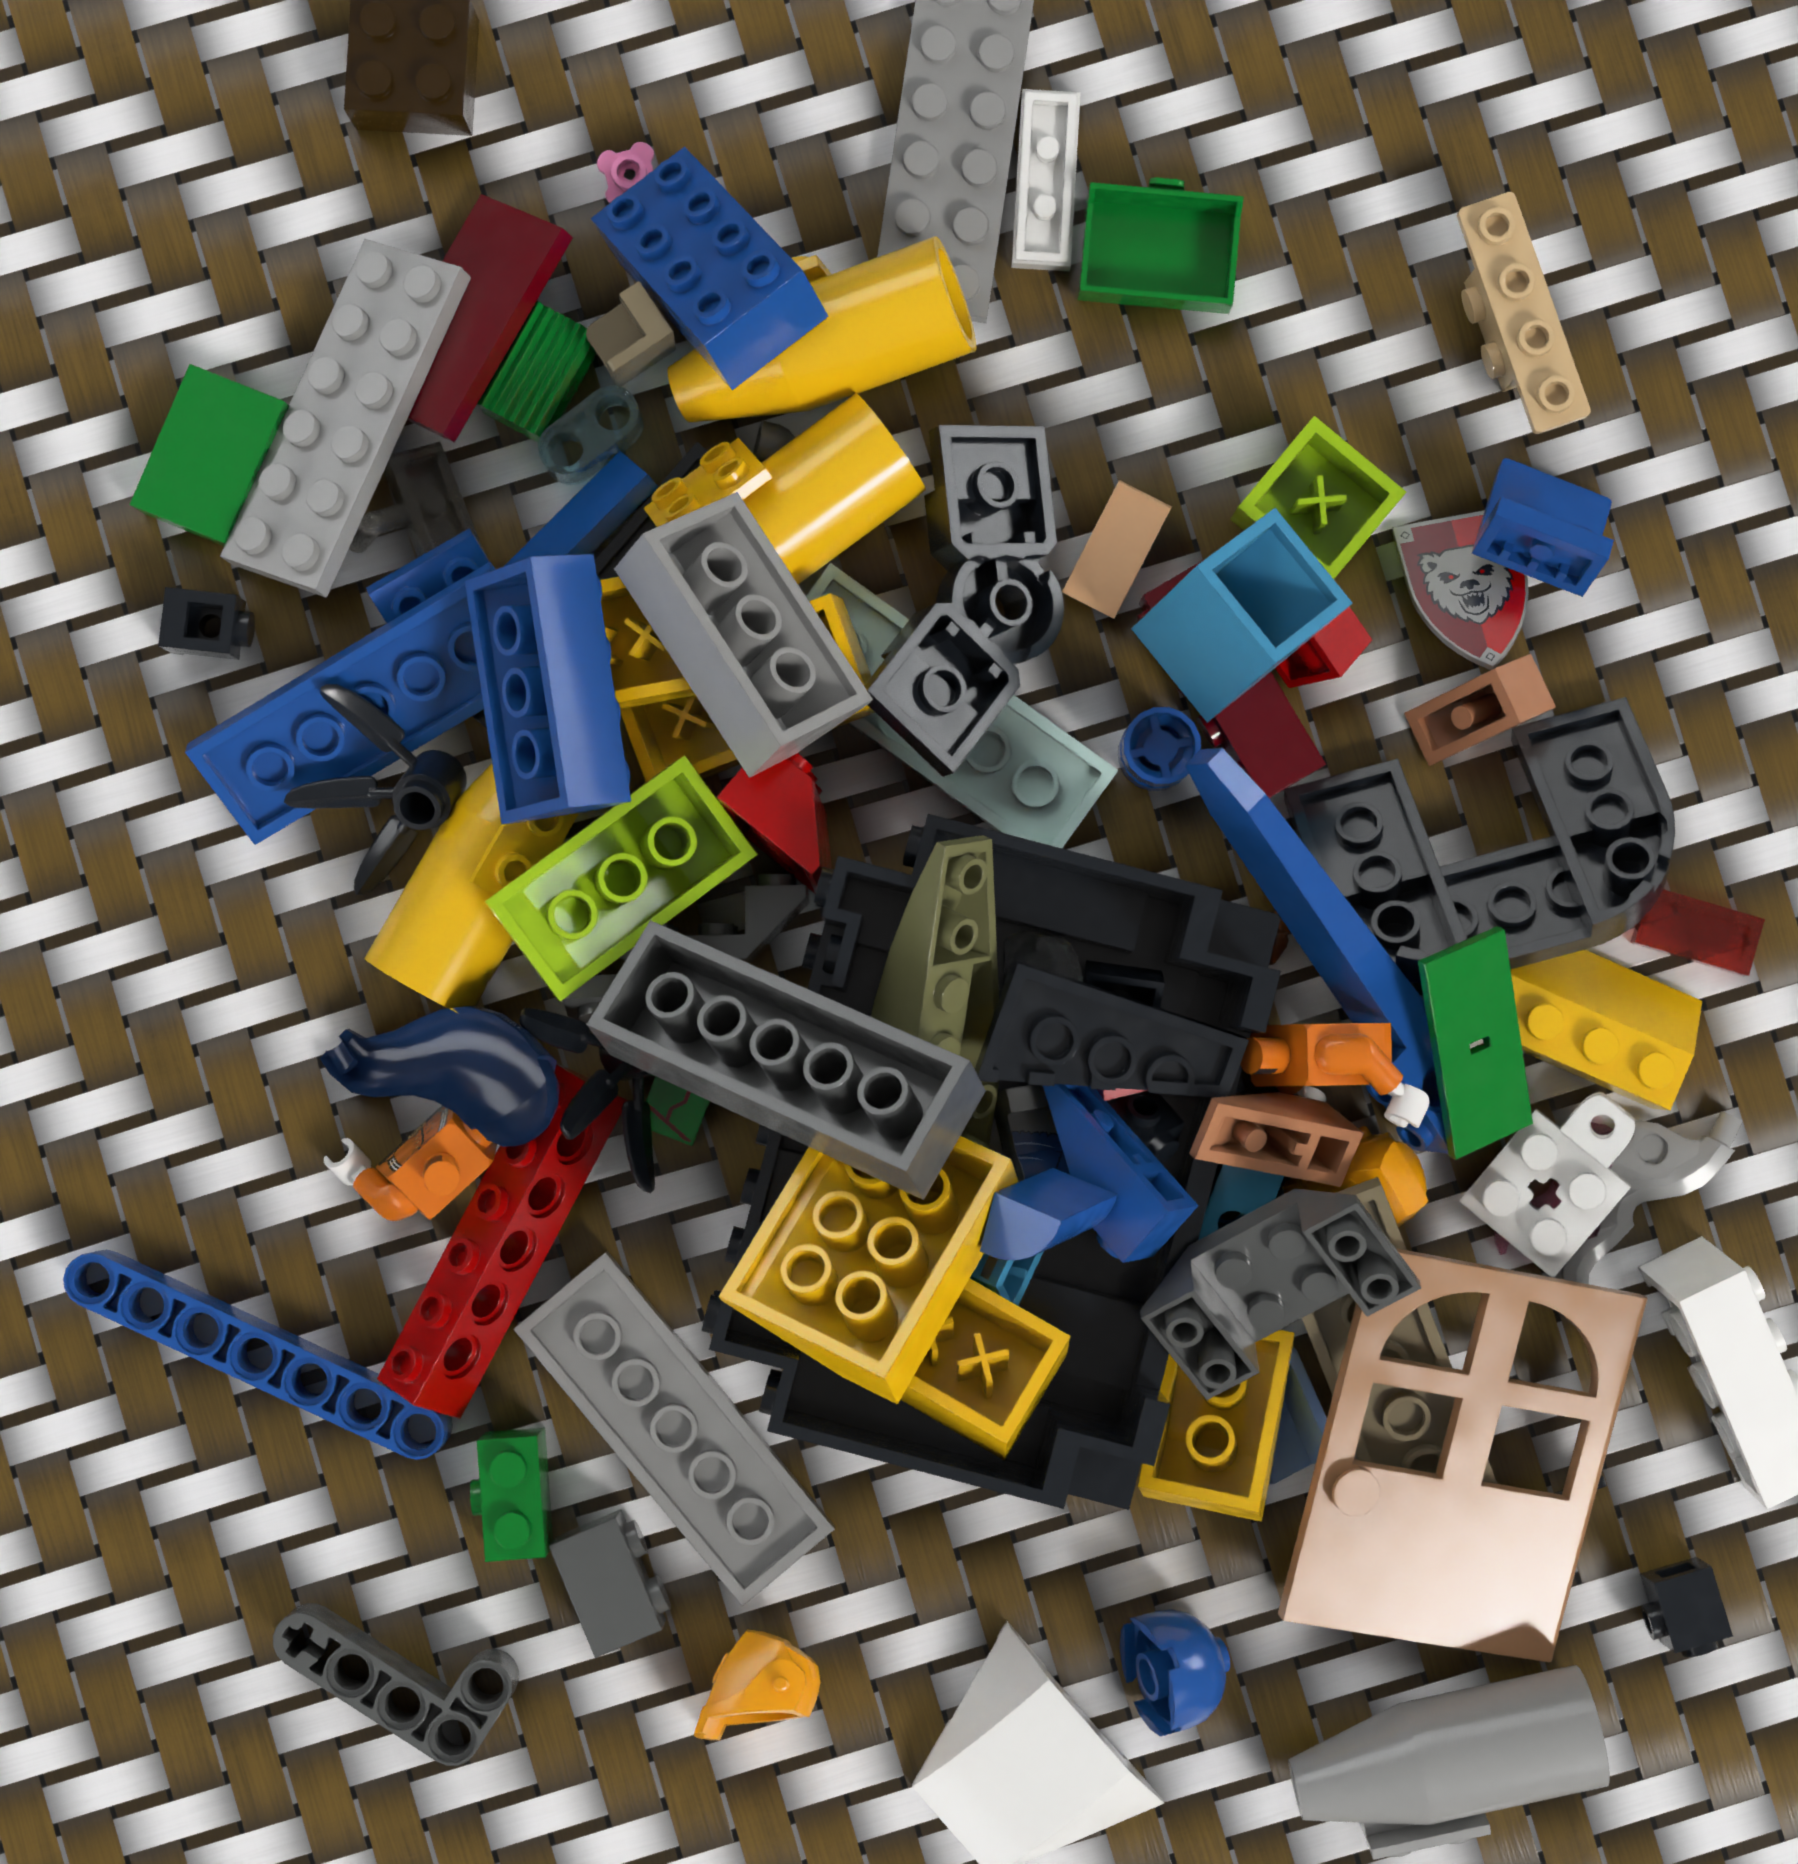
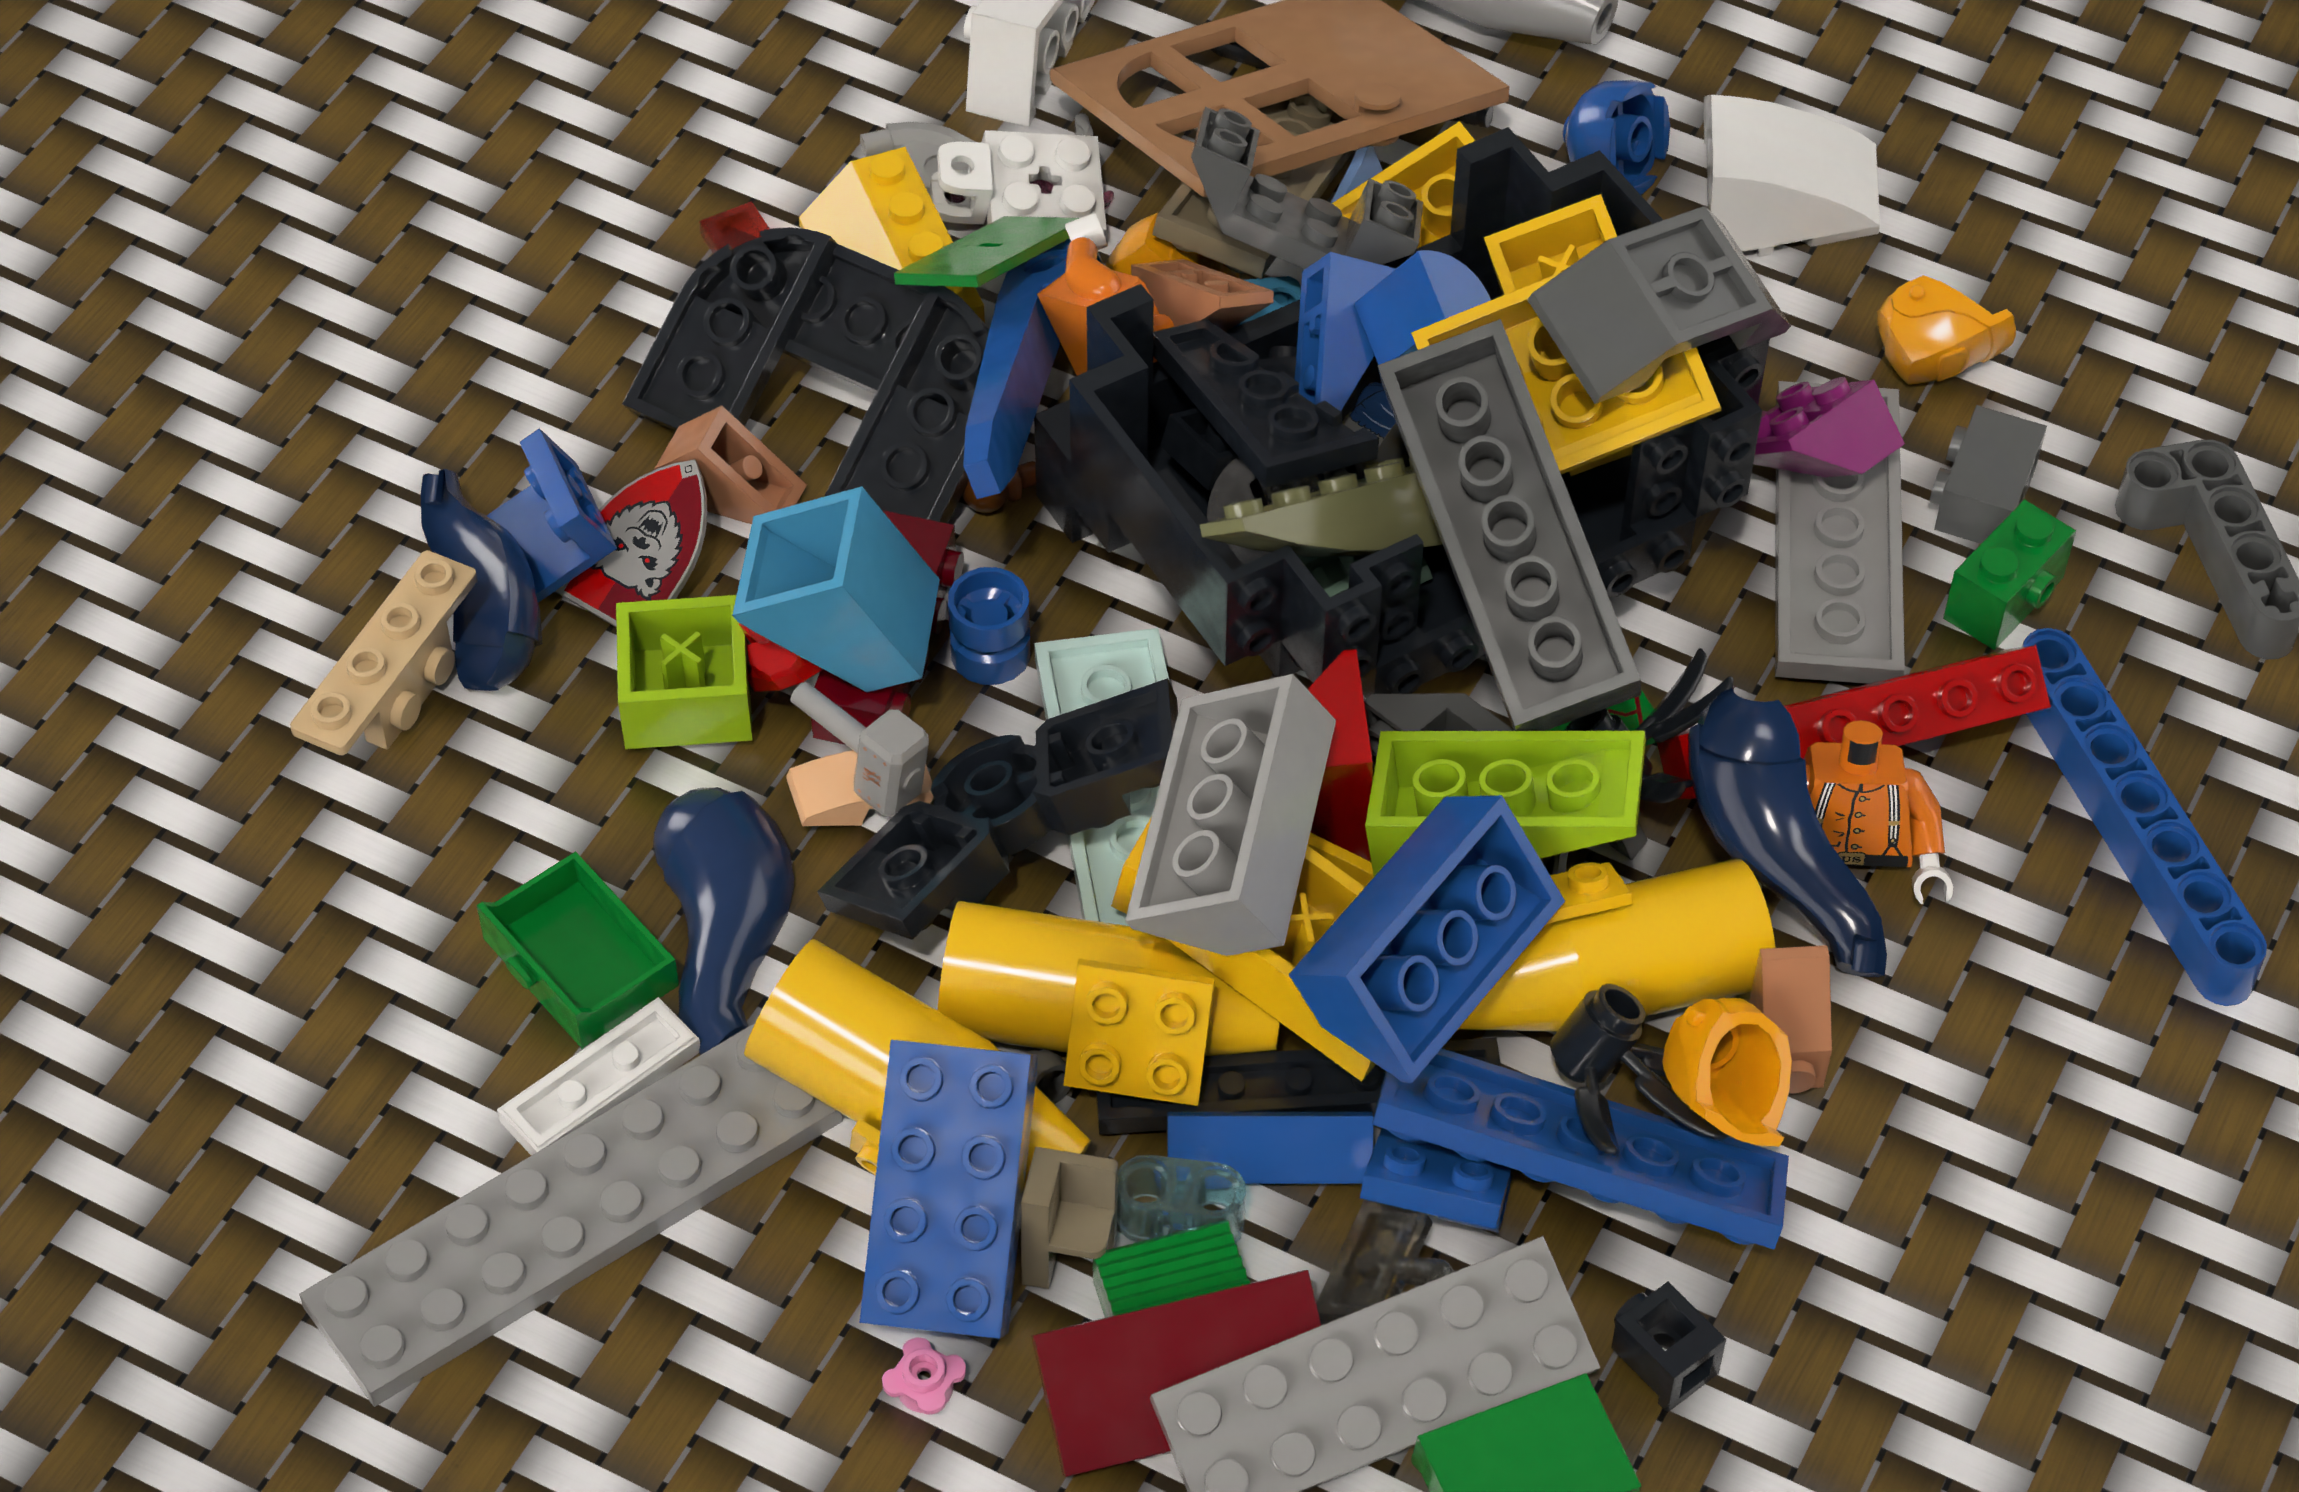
camera: 135 degrees left, 35 degrees down
none -> dark blue animal [421,469,542,691]
none -> dark blue animal [653,787,795,1055]
none -> light grey piece [790,681,929,816]
none -> dark grey slope [1527,206,1791,404]
none -> light orange helmet [1662,998,1792,1147]
none -> nougat slope [1749,945,1832,1094]
none -> magenta slope [1753,377,1905,478]

